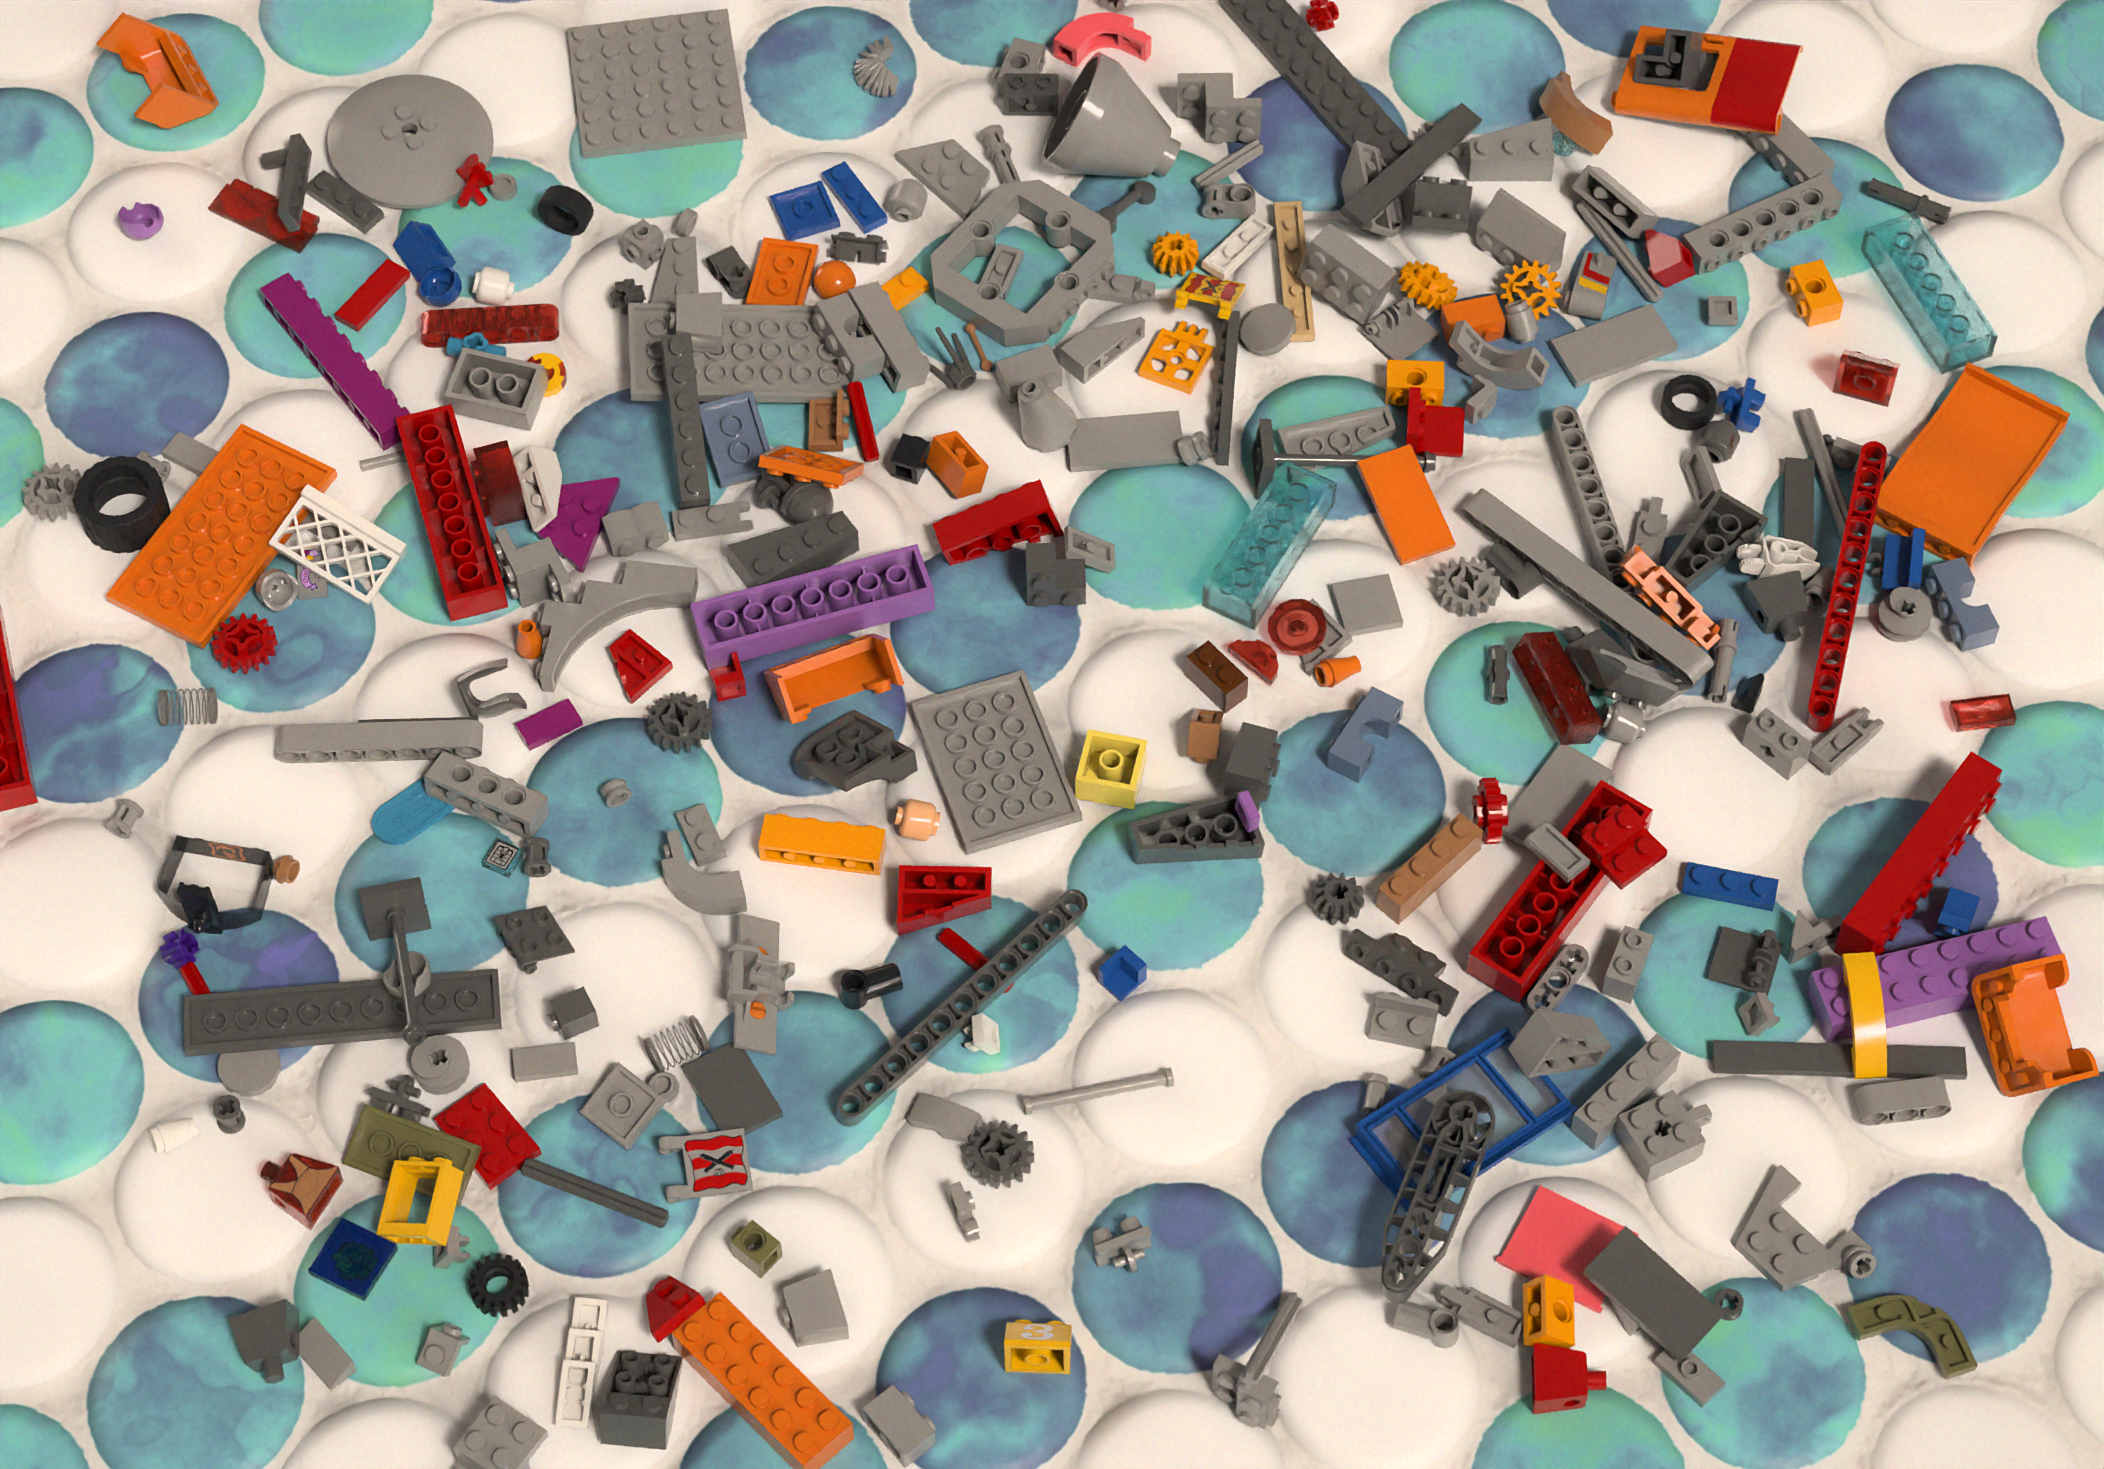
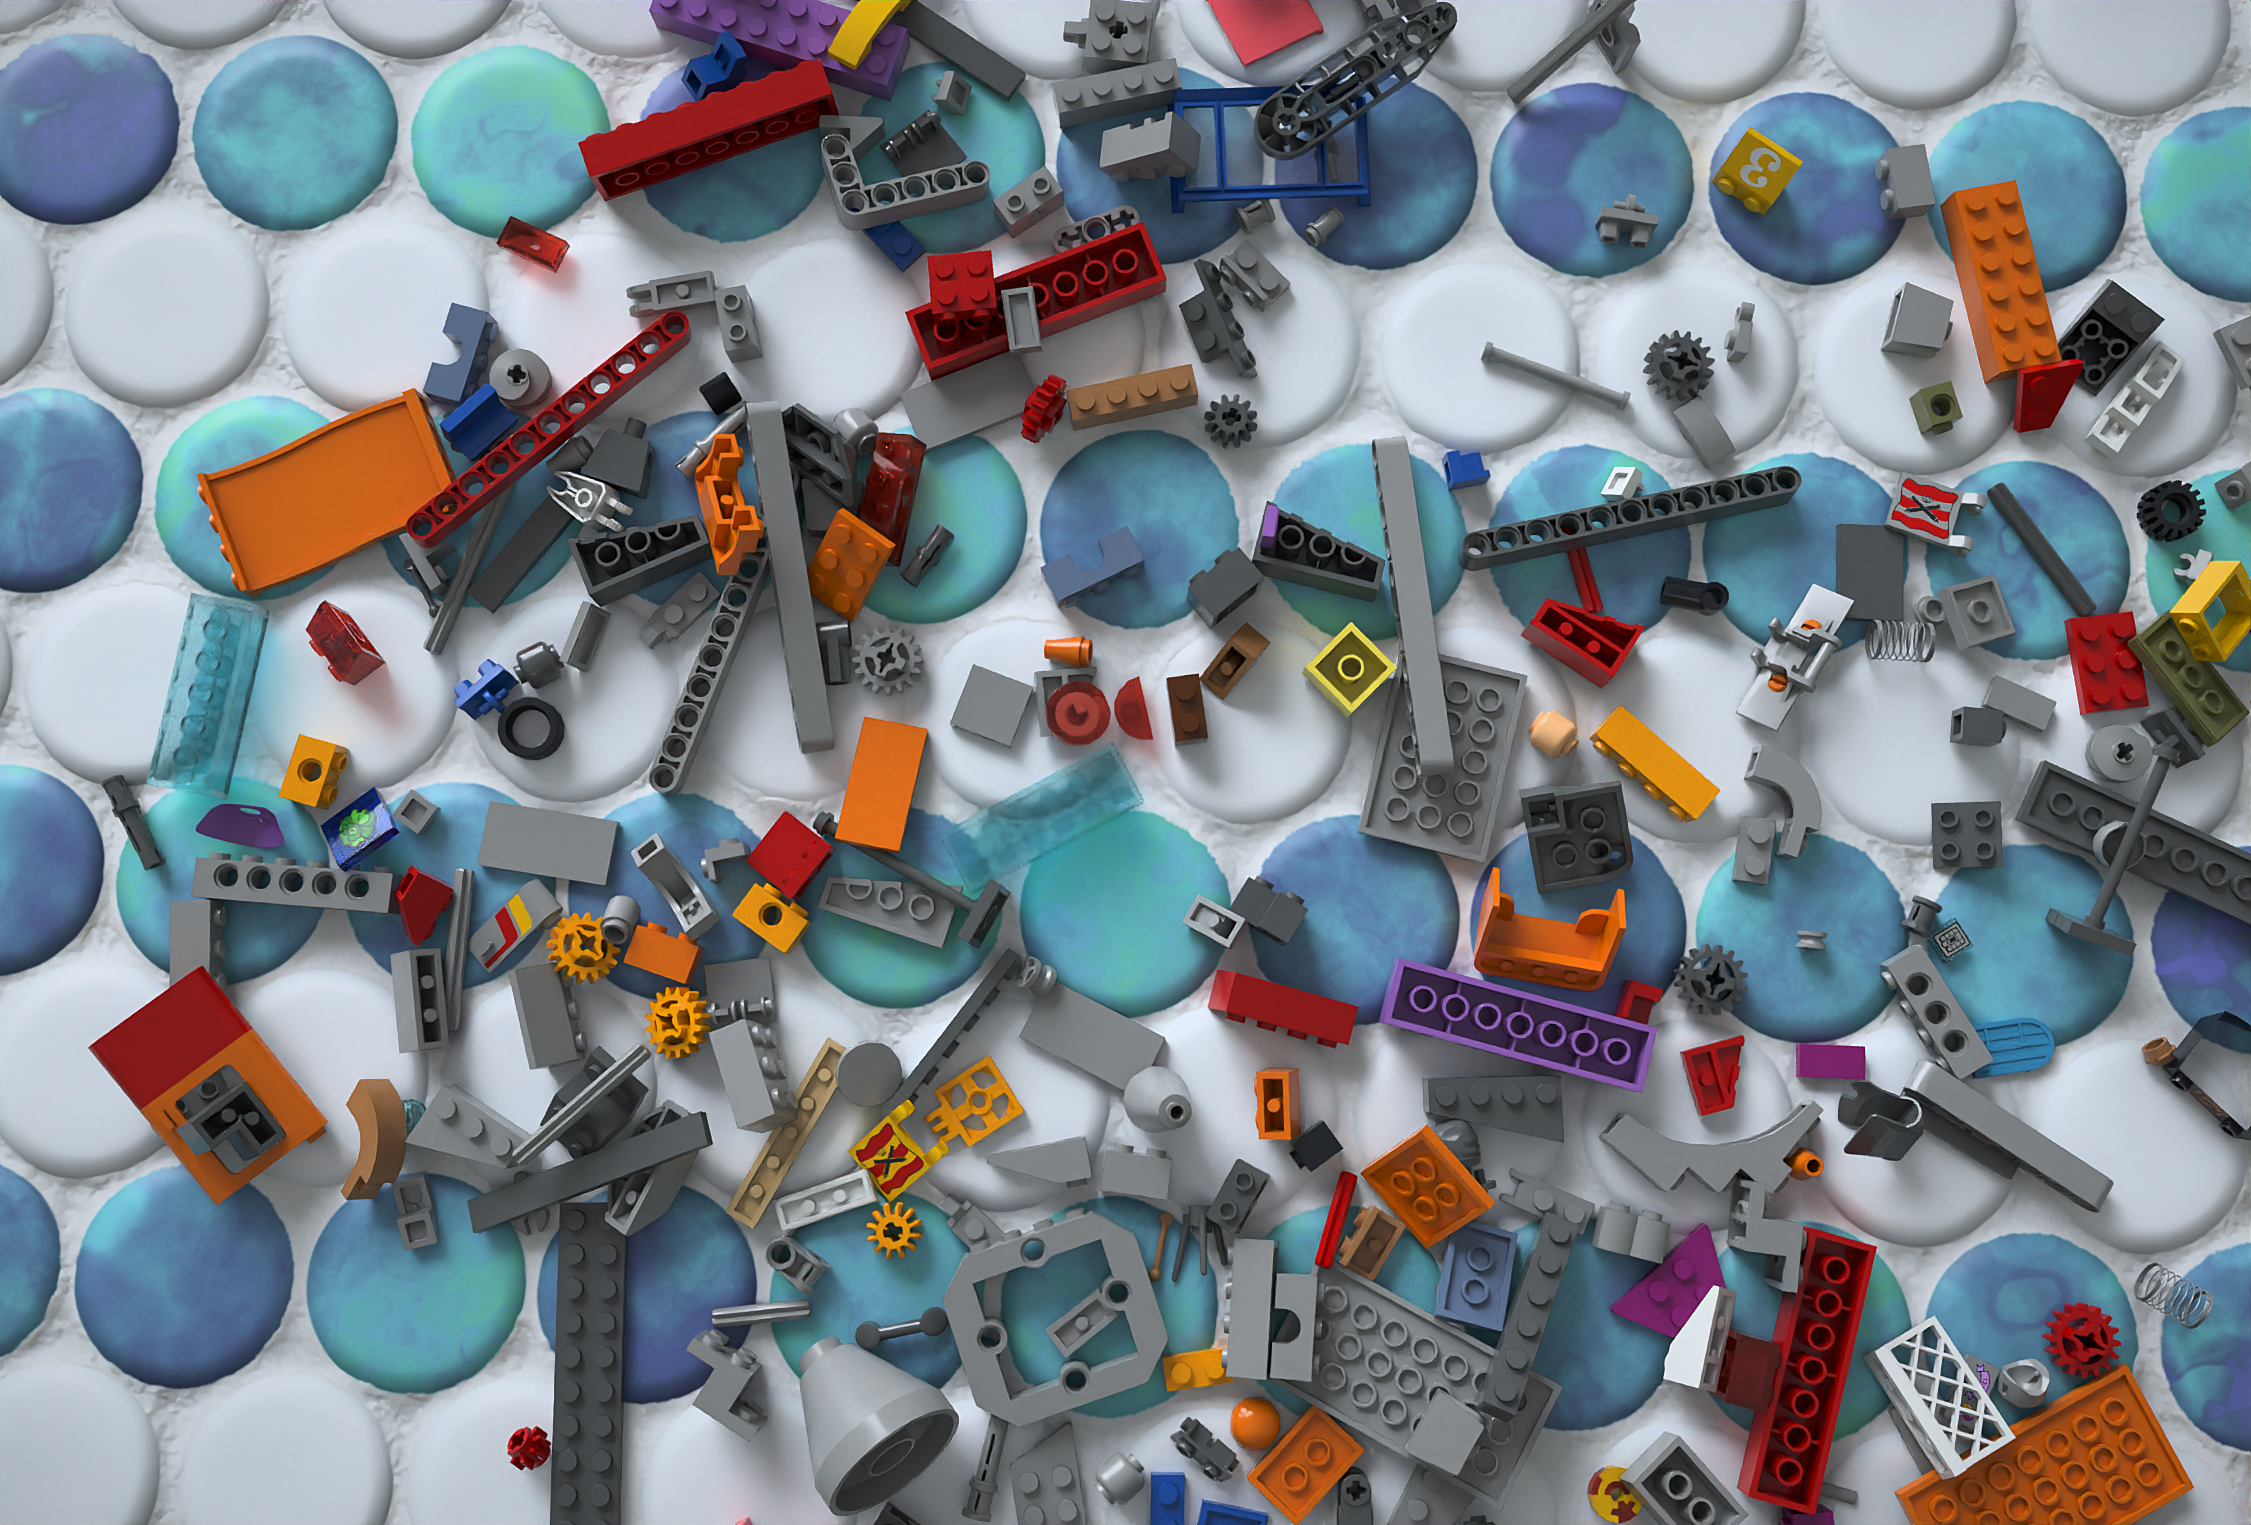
camera: 150 degrees left, 25 degrees up
none -> medium lavender piece [195,804,285,848]
none -> clear blue tile [320,787,400,872]
none -> light grey slope [391,1172,440,1251]
none -> light grey axle [512,1043,651,1166]
none -> orange plate [807,508,895,622]
none -> light grey beam [821,134,991,231]
none -> dark grey bracket [1206,1159,1271,1234]
none -> light grey beam [1372,436,1454,777]

